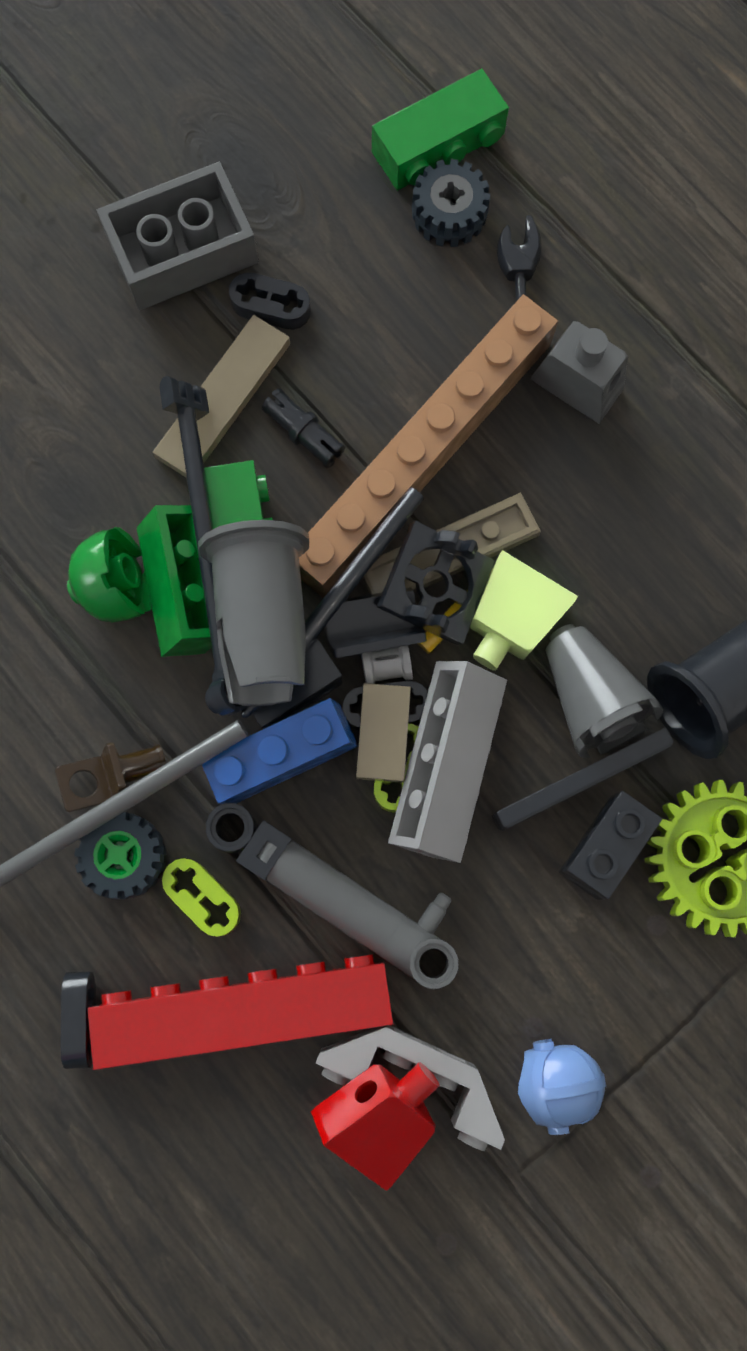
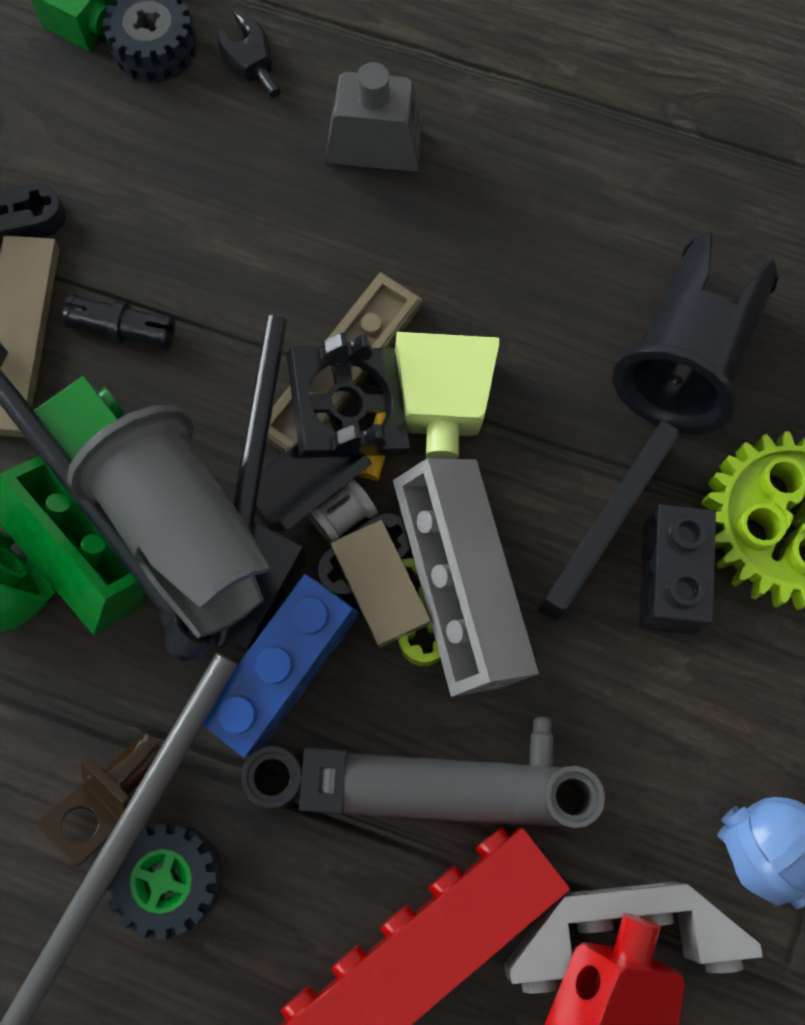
camera: 30 degrees left, 5 degrees down
lime beam [162,858,241,937] -> none
medium nougat brick [299,294,558,598] -> none
dark grey cone [545,624,663,758] -> none

